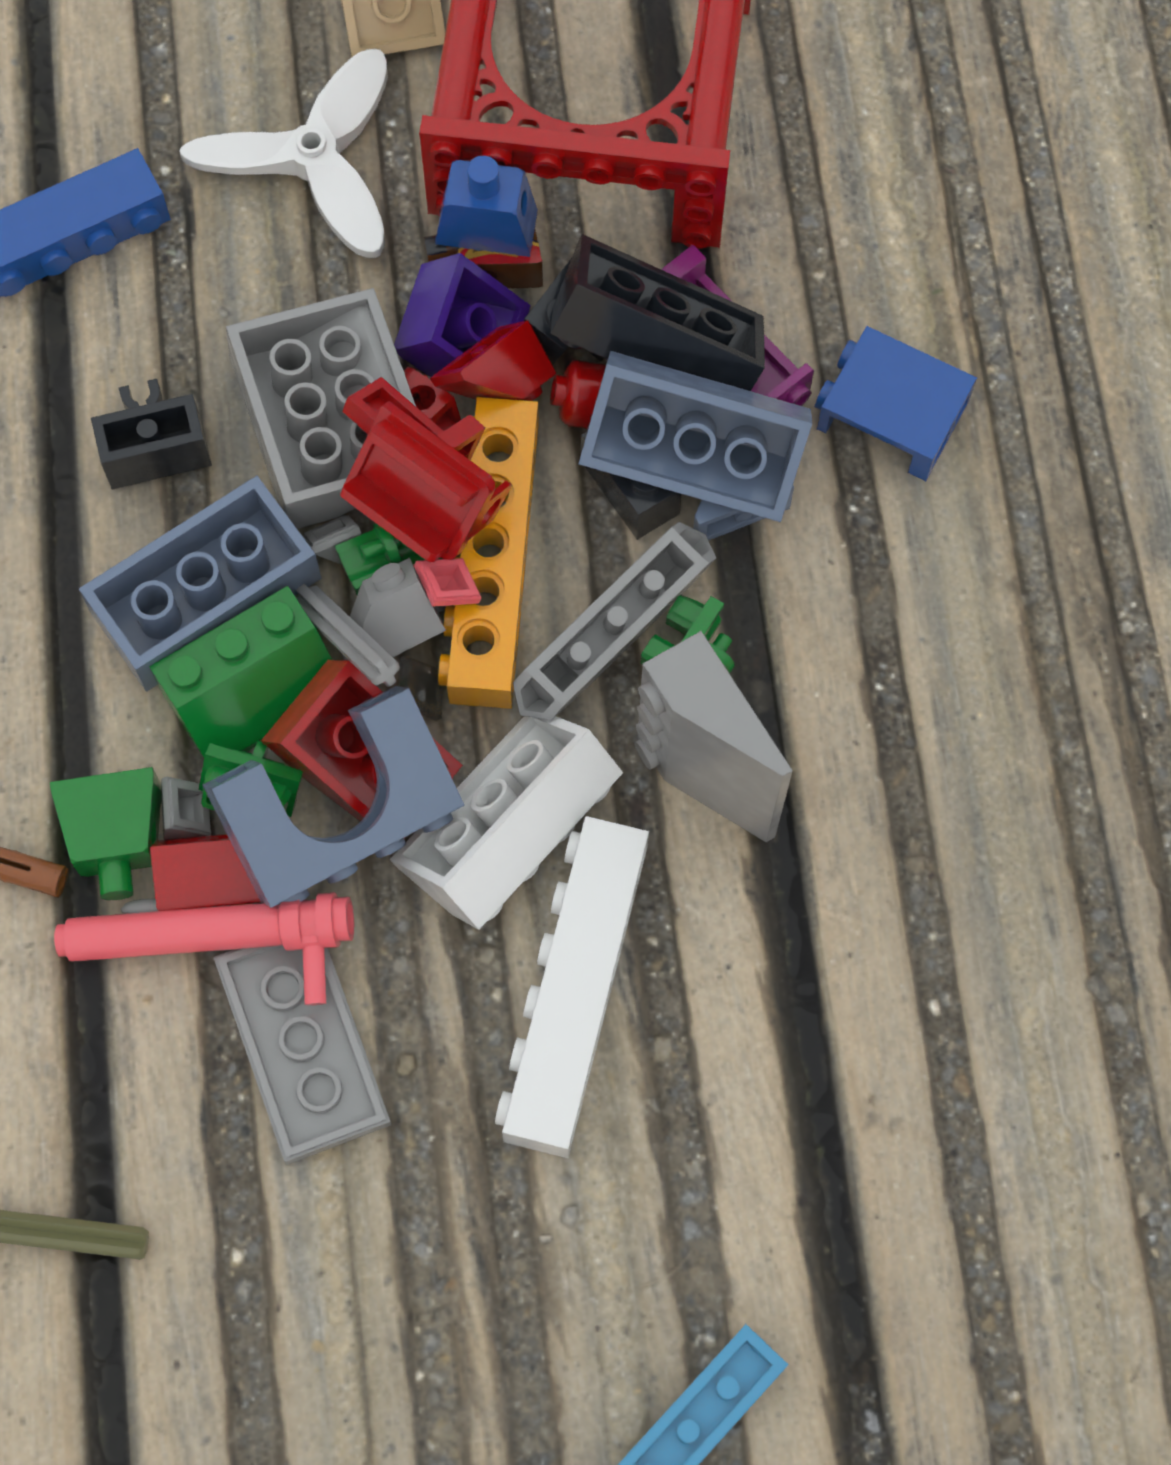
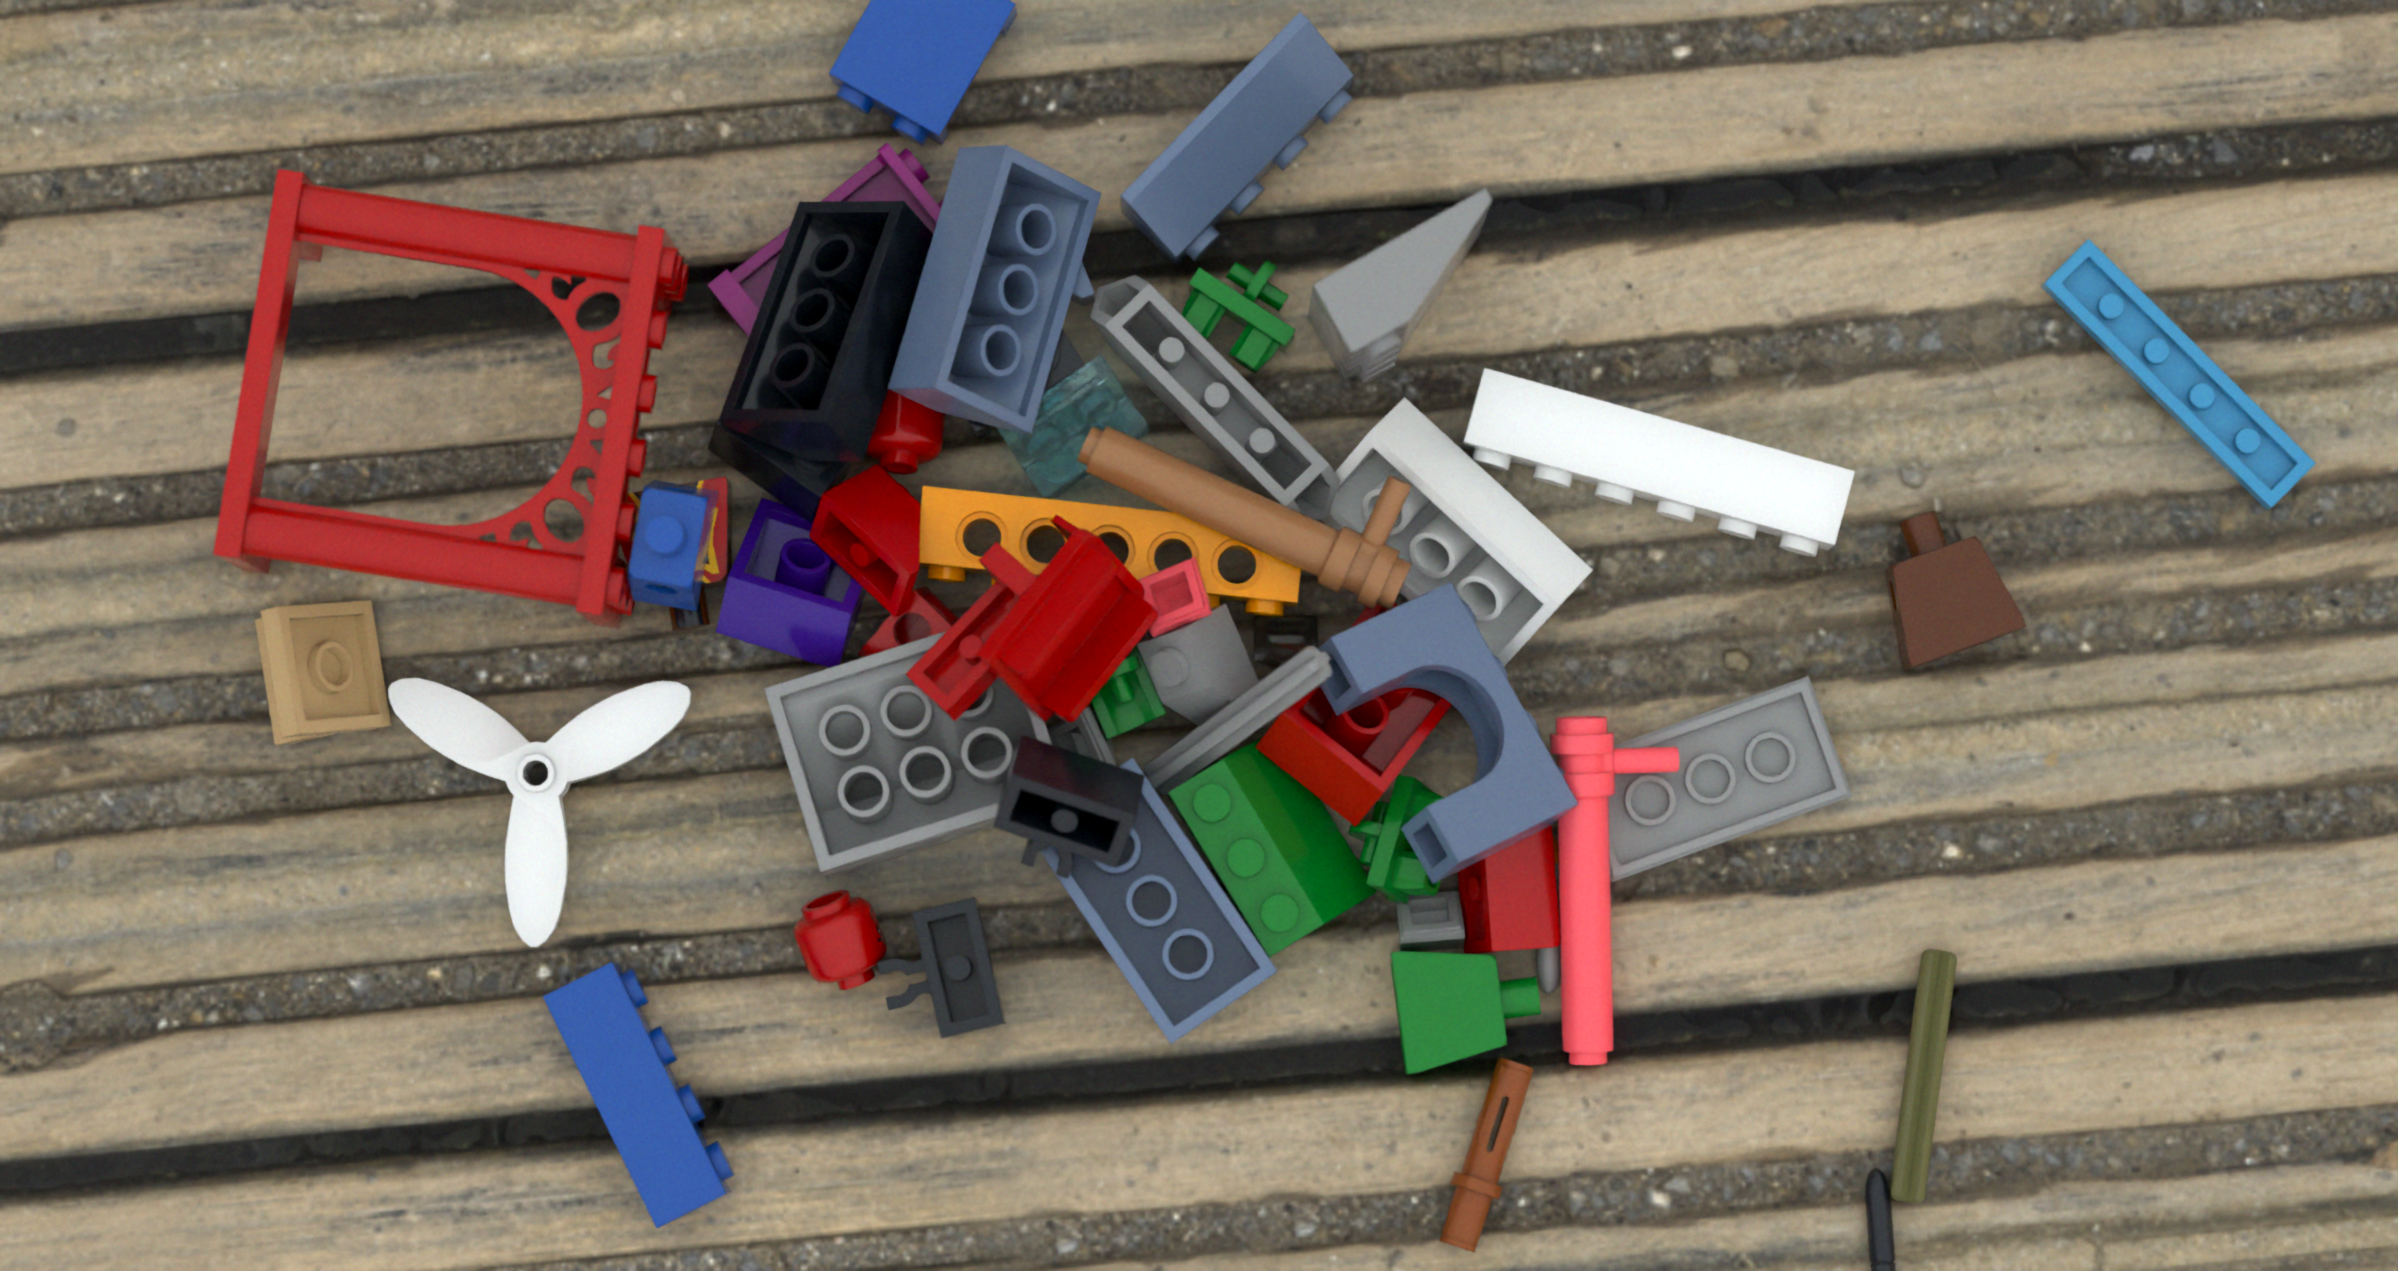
camera: 90 degrees left, 15 degrees up
none -> red head [793,890,887,990]
none -> black brick [993,735,1145,878]
none -> clear light blue bracket [996,354,1149,499]
none -> medium nougat cylinder [1077,426,1412,610]
none -> sand blue slope [1120,12,1354,265]
none -> reddish brown torso [1885,510,2026,671]

